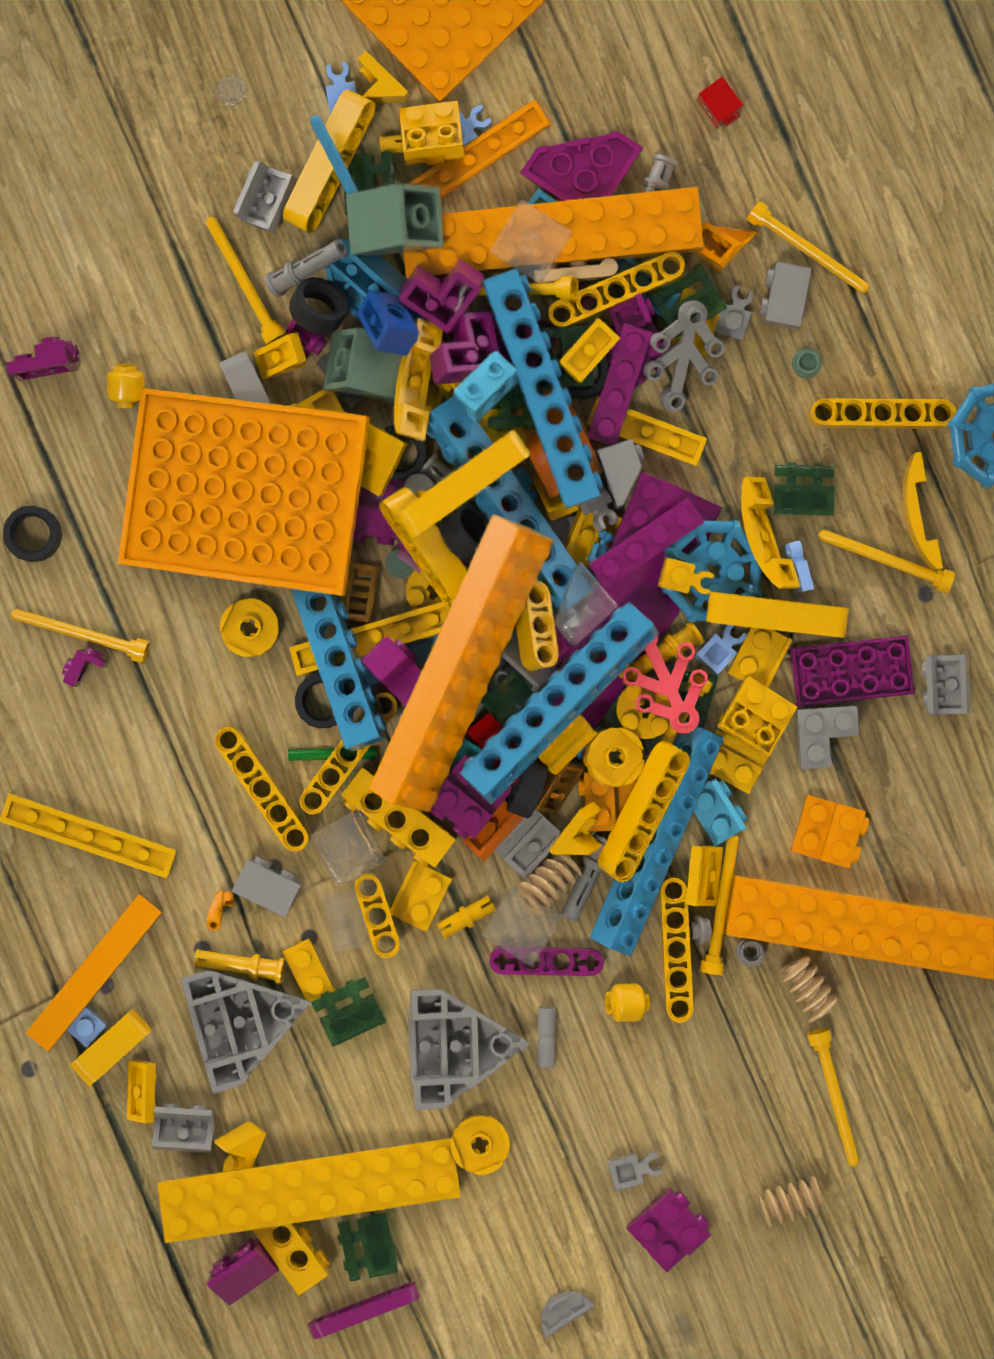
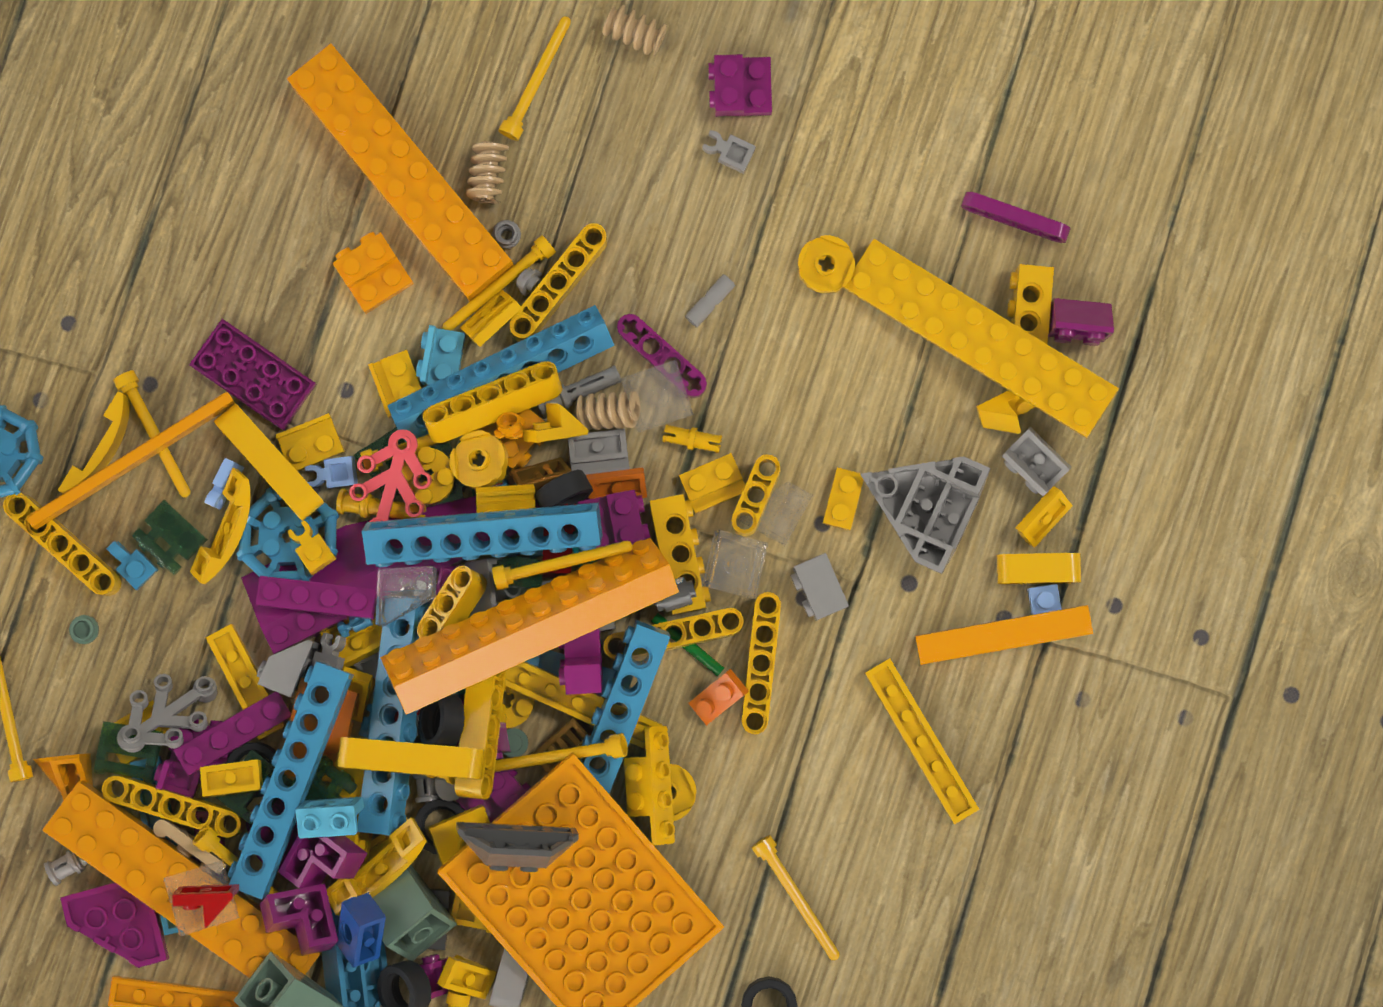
camera: 135 degrees left, 5 degrees down
magenta bracket [62,647,108,687] -> none
yellow pin [194,949,285,984] -> none
light orange arm [206,889,235,931] -> none
black tyre [295,673,351,729] -> none
clear green plate [311,977,386,1047] -> none
clear green plate [337,1212,399,1281] -> none
light grey wedge [408,989,531,1110] -> none
light grey tile [541,1291,595,1339] -> none
yellow head [604,983,650,1022] -> none
light grey plate [714,285,754,342] -> none
yellow plate [716,676,797,758] -> none
light grey brick [759,262,812,331] -> none
light grey brick [794,706,859,769] -> none
light grey bracket [922,654,971,715] -> none
none -> light orange tile [26,392,234,530]
none -> dark azure plate [106,541,159,590]
none -> red slope [172,884,239,928]
none -> dark grey wedge [456,822,579,872]
none -> yellow piece [492,541,633,591]
none -> light orange plate [494,412,525,439]
none -> yellow piece [495,733,628,772]
none -> yellow bracket [624,726,675,845]
none -> dark grey brick [656,577,697,612]
none -> orange plate [688,669,749,726]

